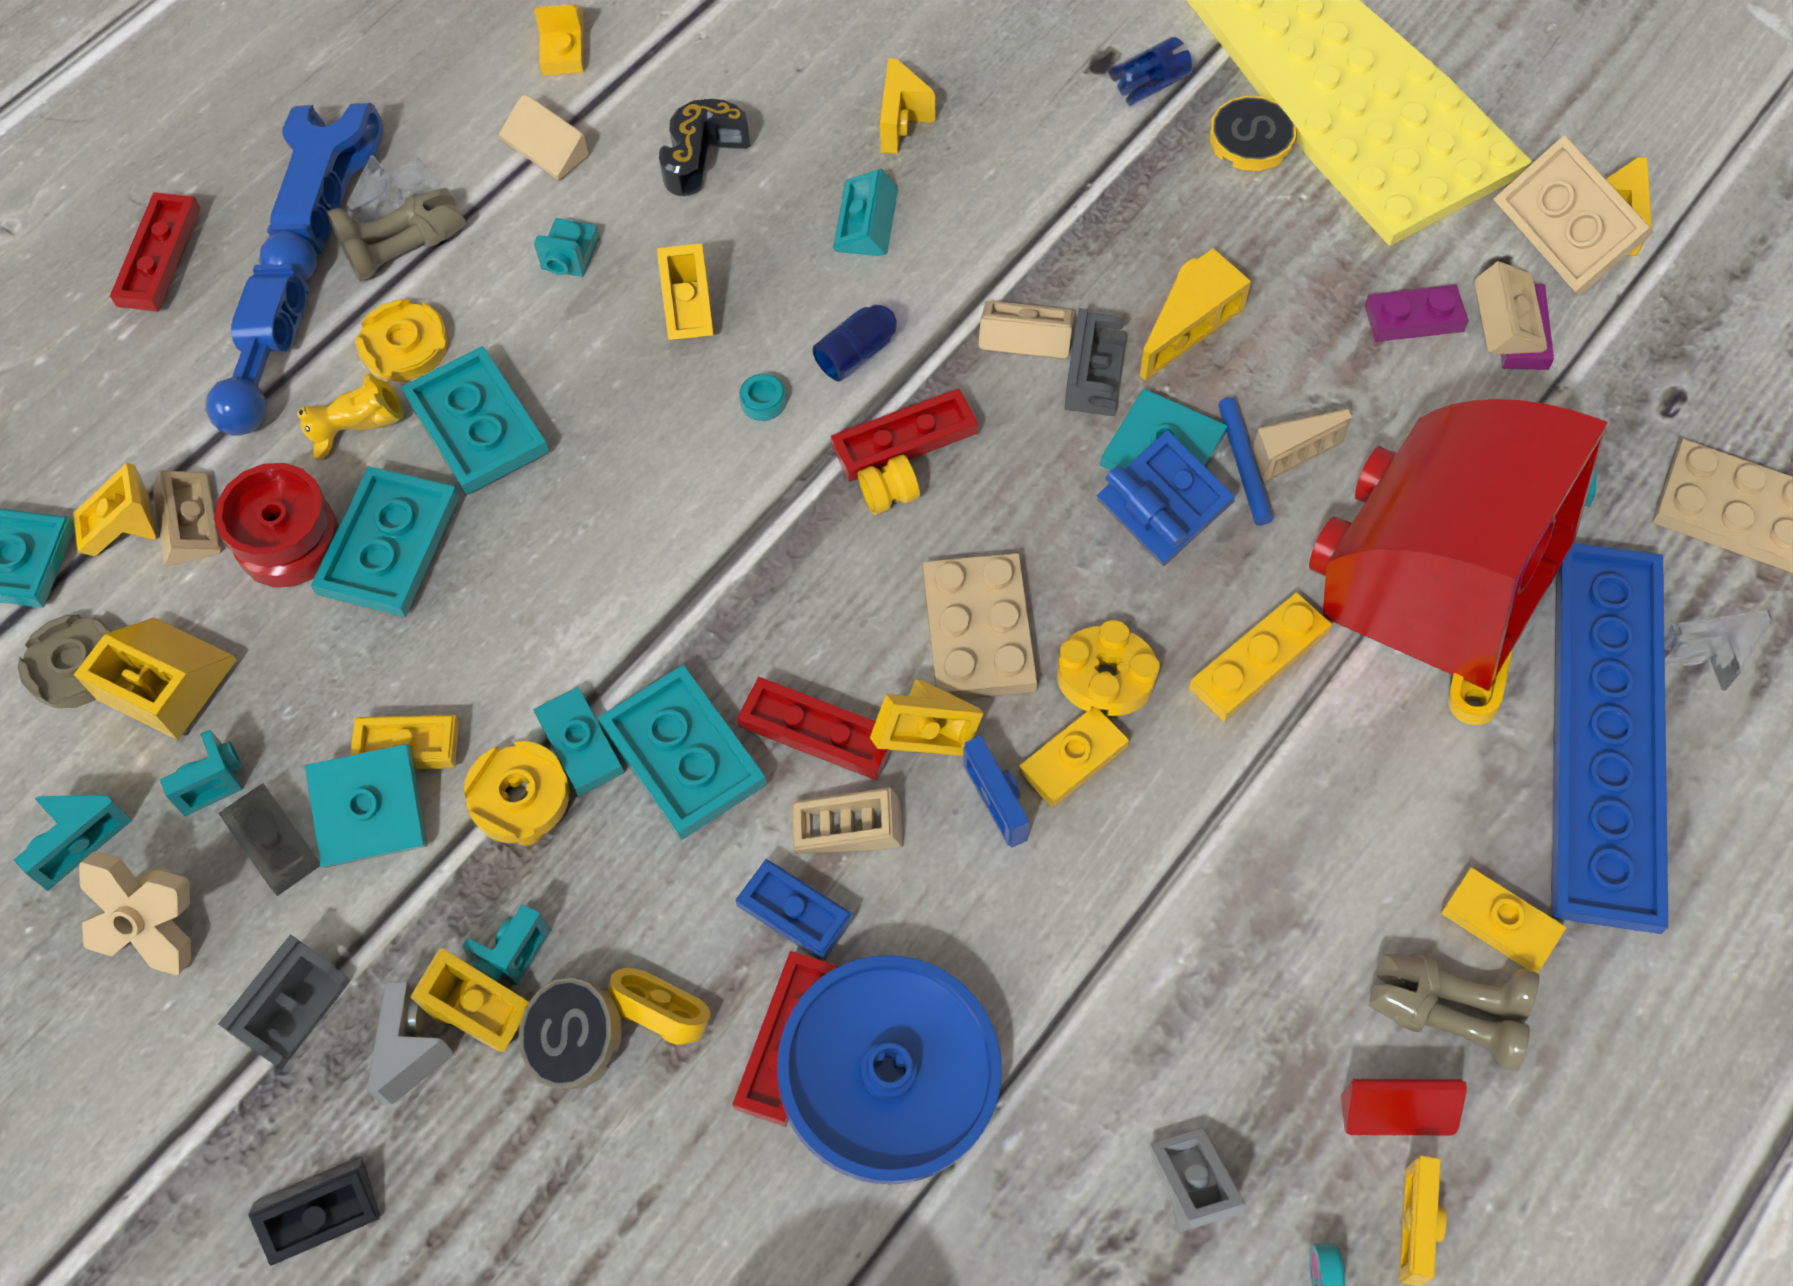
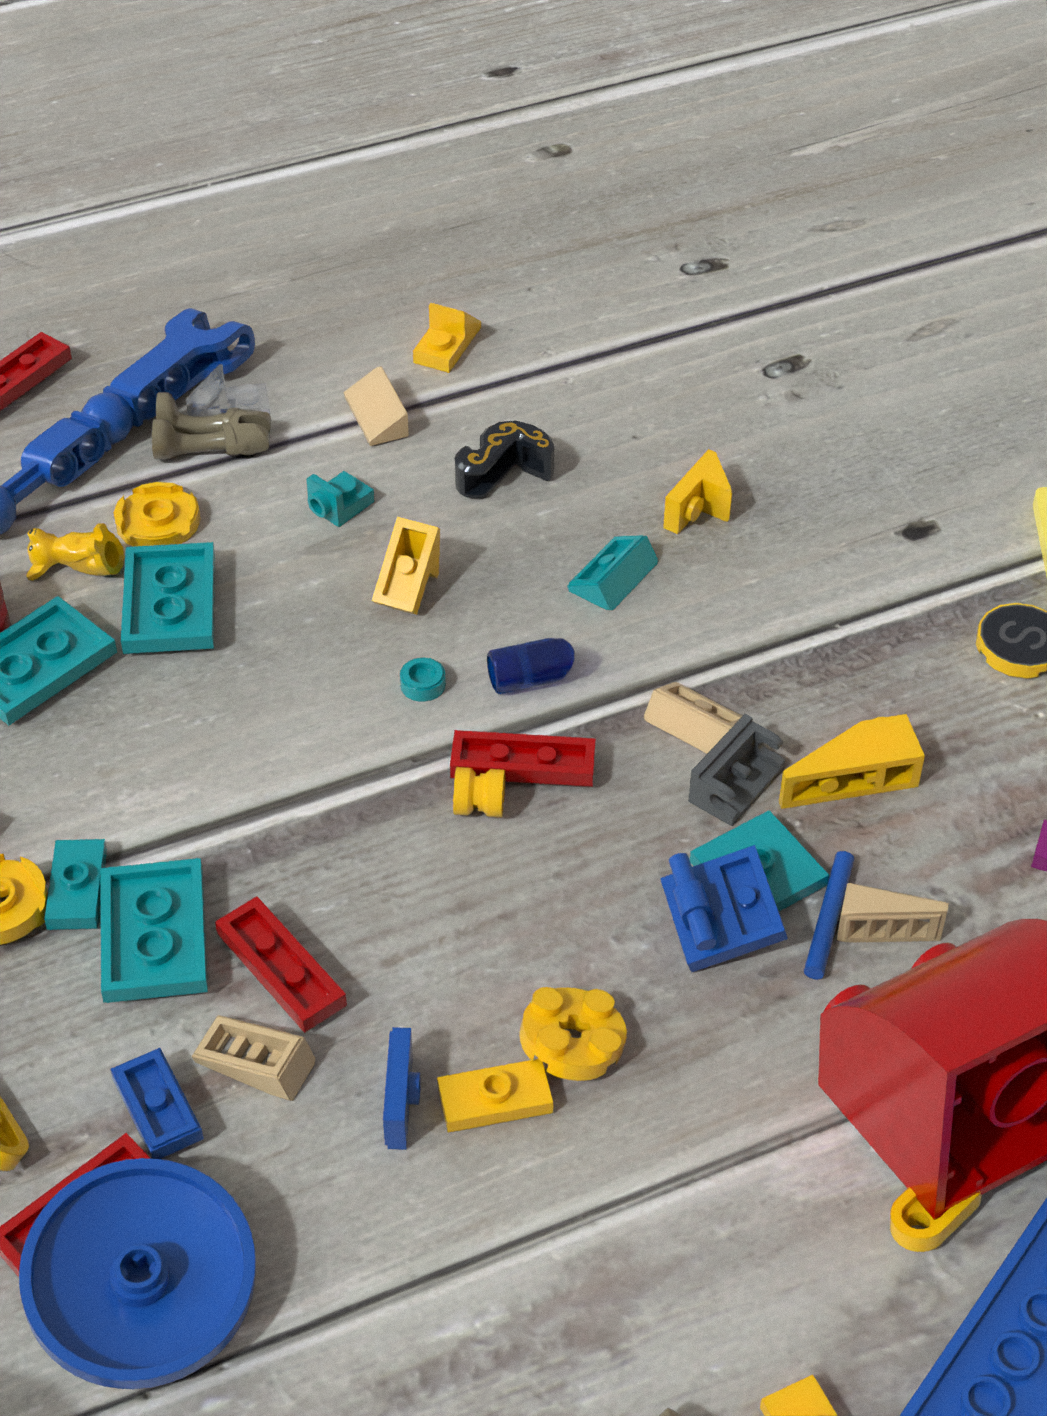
camera: 25 degrees right, 15 degrees down
yellow slope [870,679,983,756] -> none
tan plate [922,553,1037,699] -> none
clear blue arm [1108,37,1193,107] -> none
yellow plate [1189,592,1332,722] -> none

